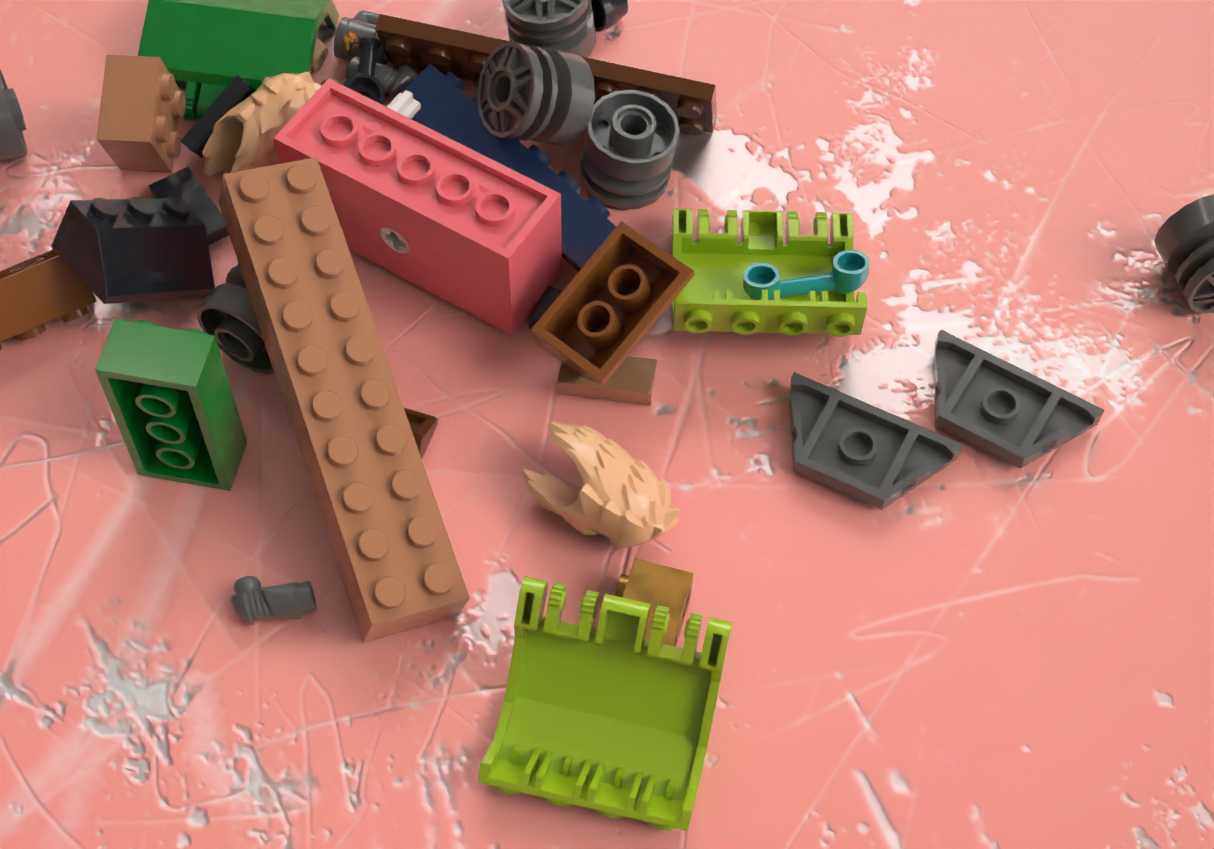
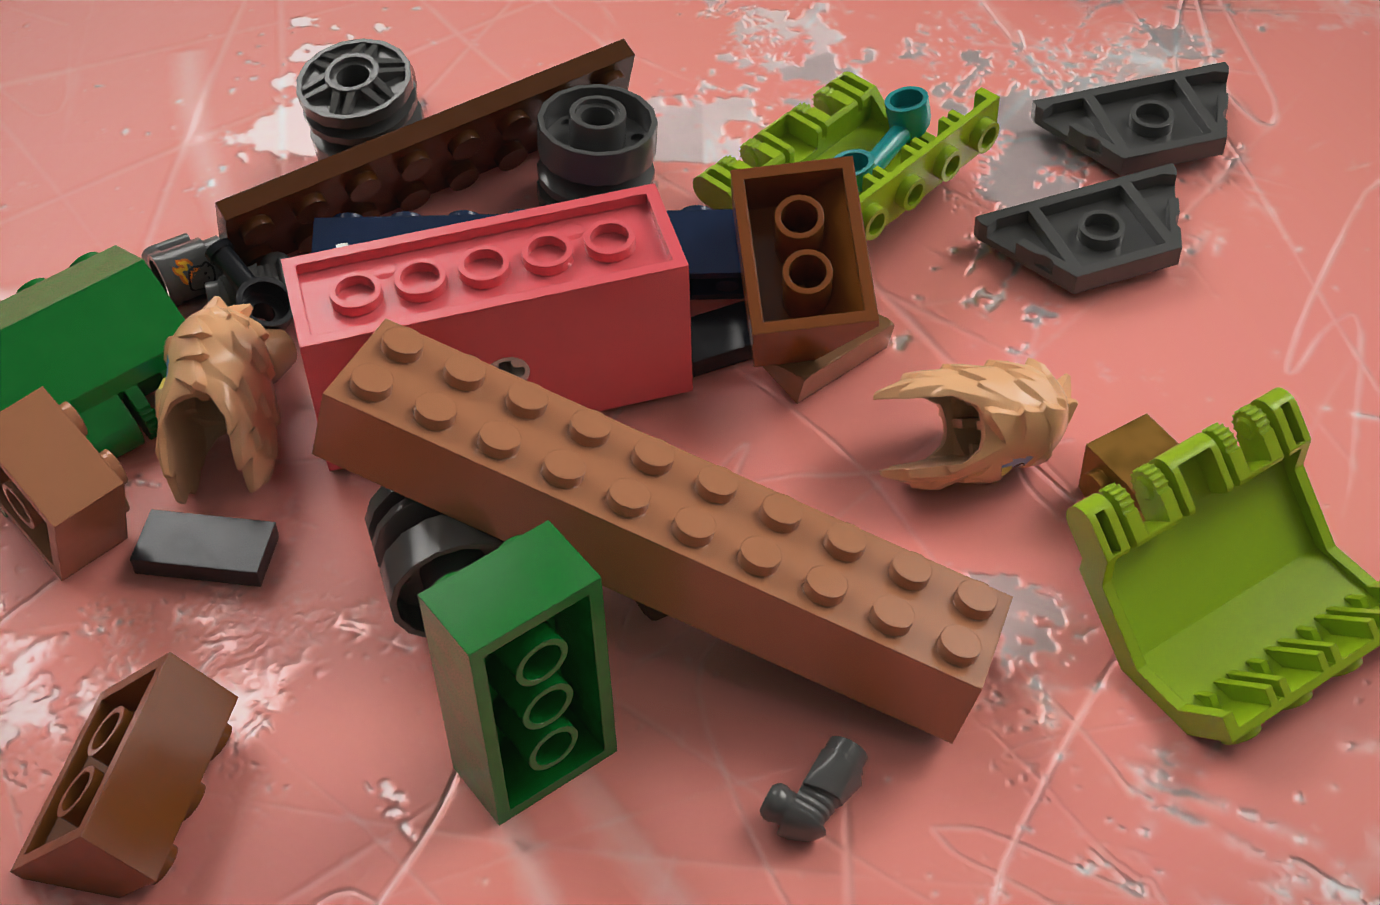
camera: 45 degrees left, 10 degrees down
black slope [51,196,215,304] -> none
black tile [180,75,255,158] -> none
dark grey wheel [477,41,595,146] -> none

